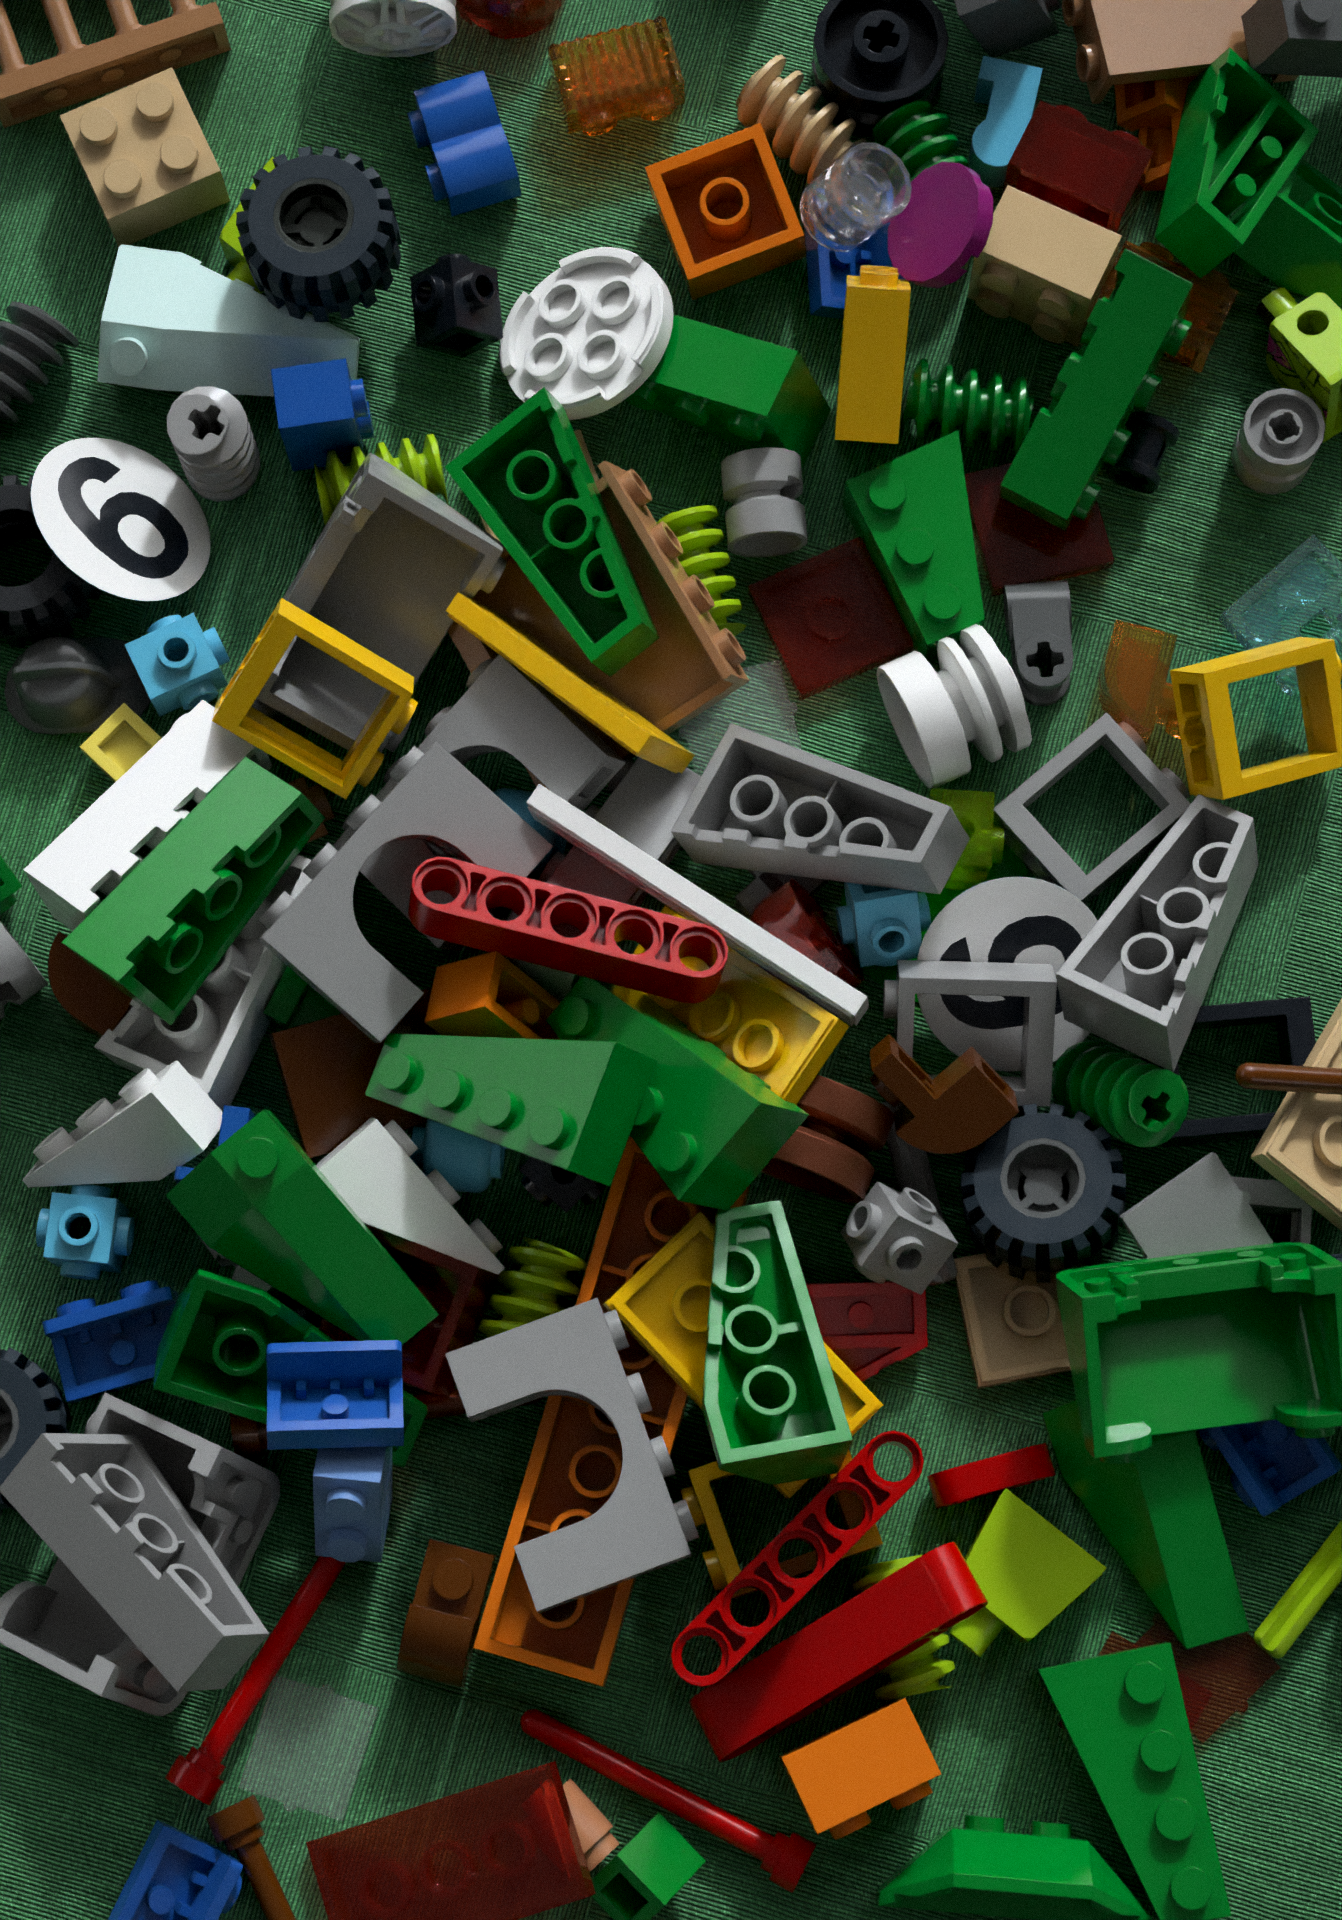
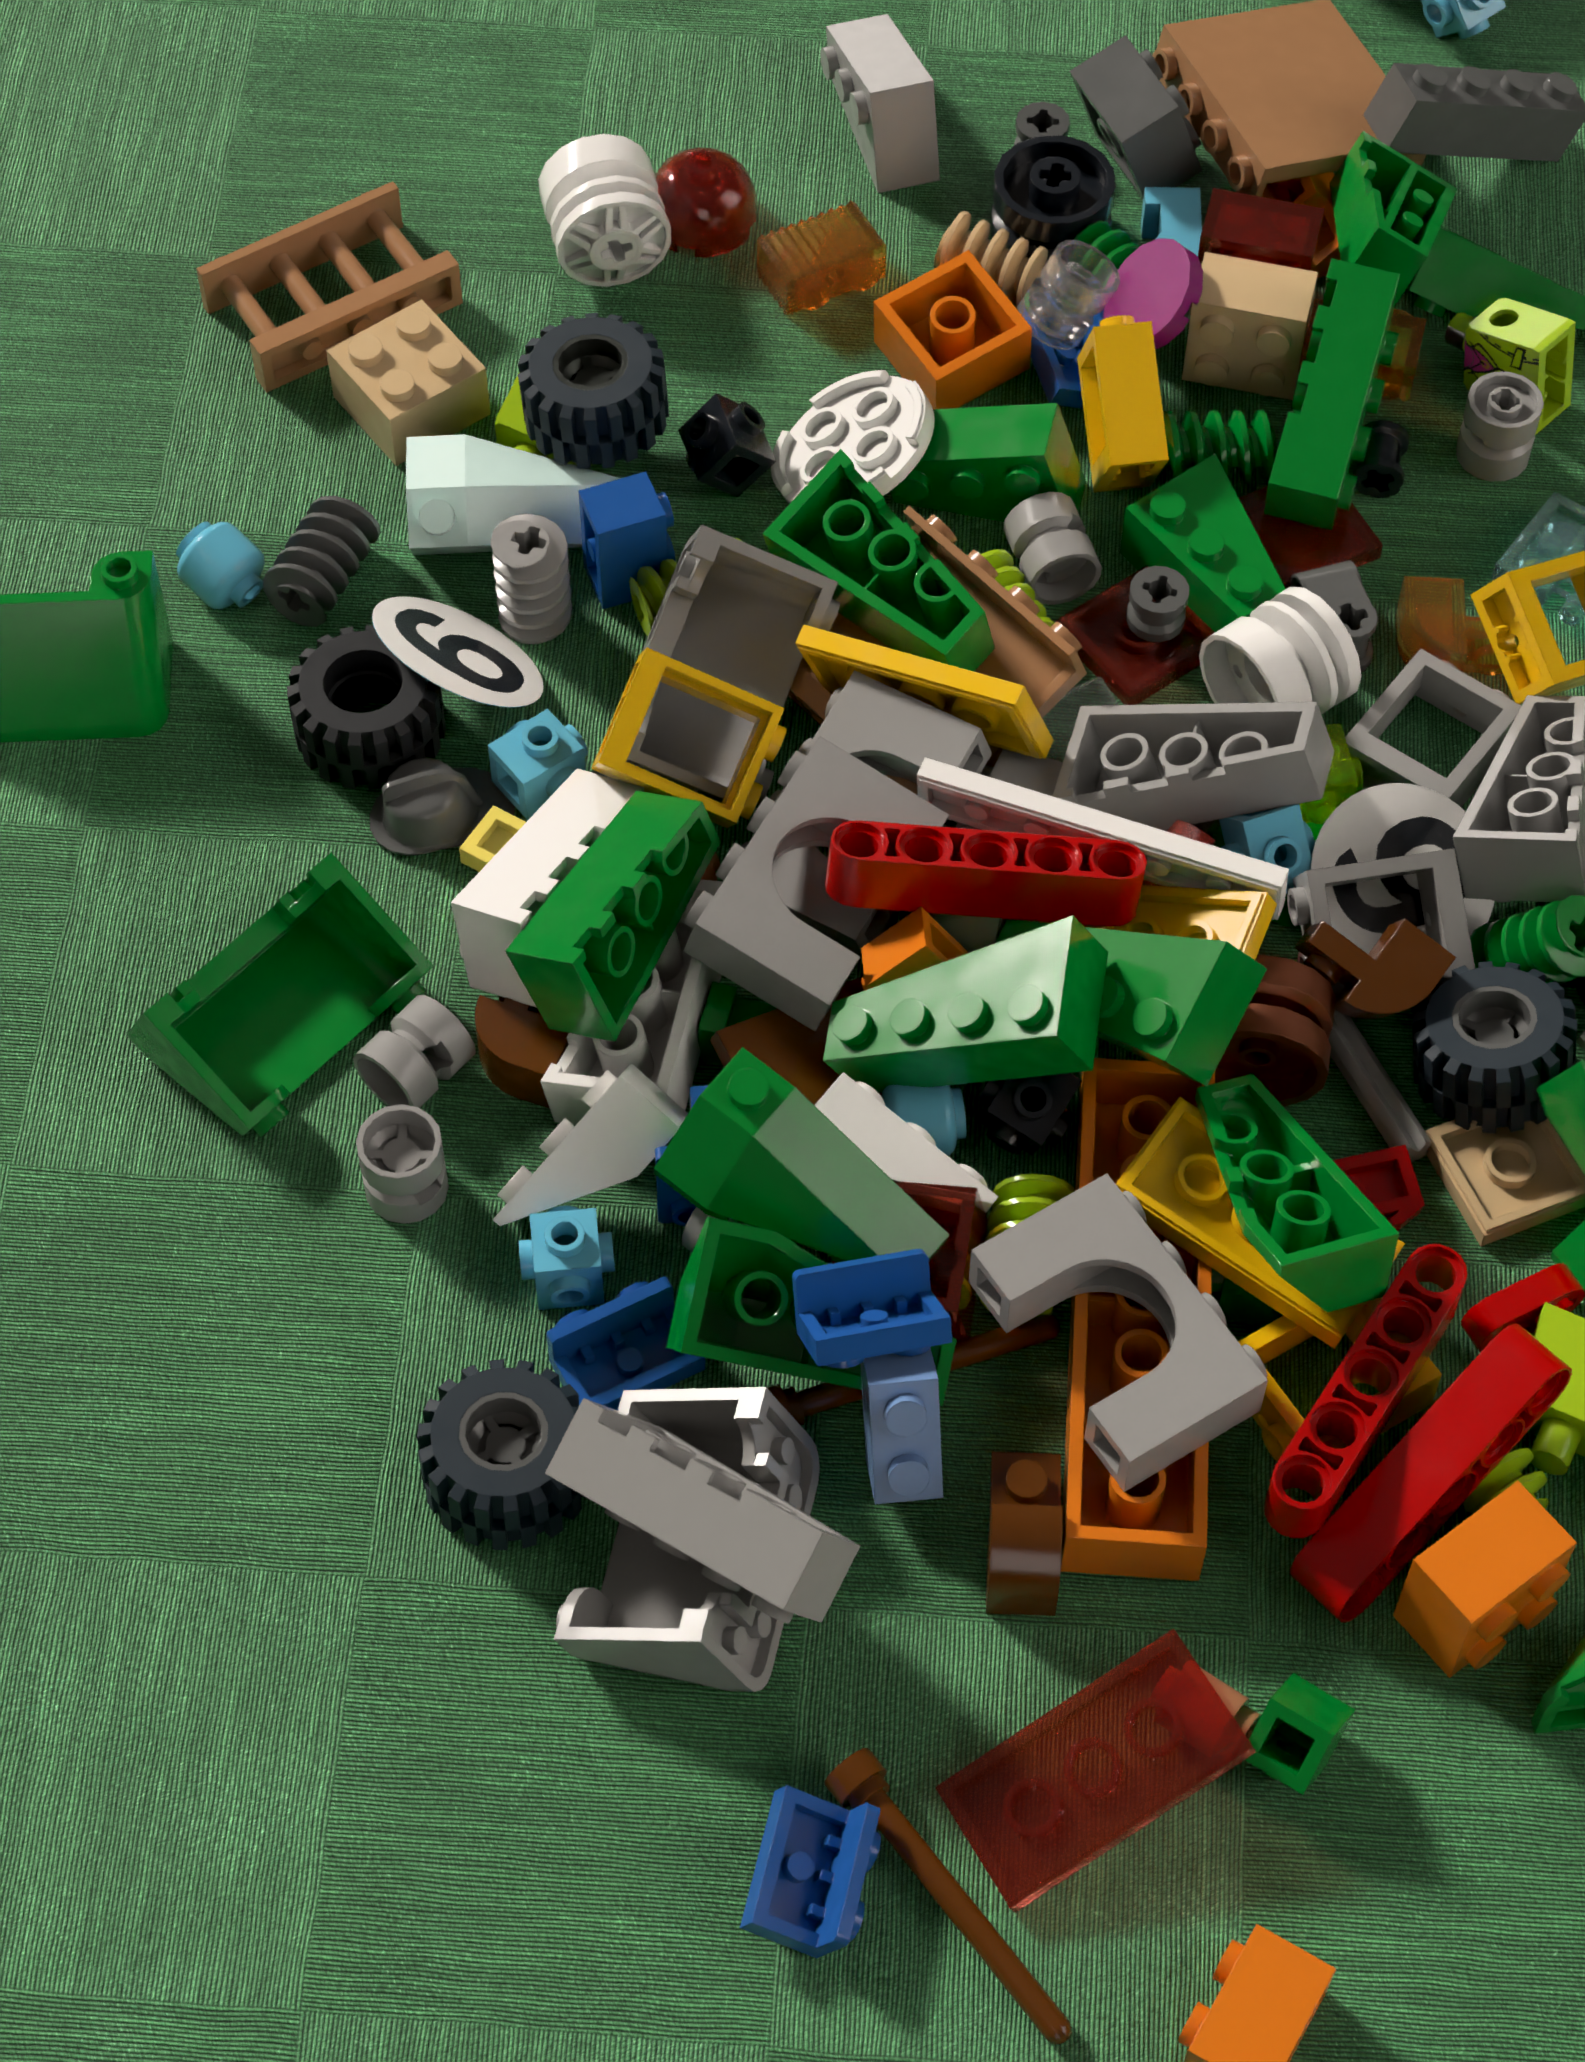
camera: 15 degrees left, 20 degrees down
red piece [165,1556,346,1806] -> none
clear piece [238,1675,379,1821] -> none
blue brick [407,70,521,216] -> none
red piece [520,1709,817,1893] -> none
light grey brick [840,1181,958,1295] -> none
none -> dark grey wheel [1126,566,1189,642]

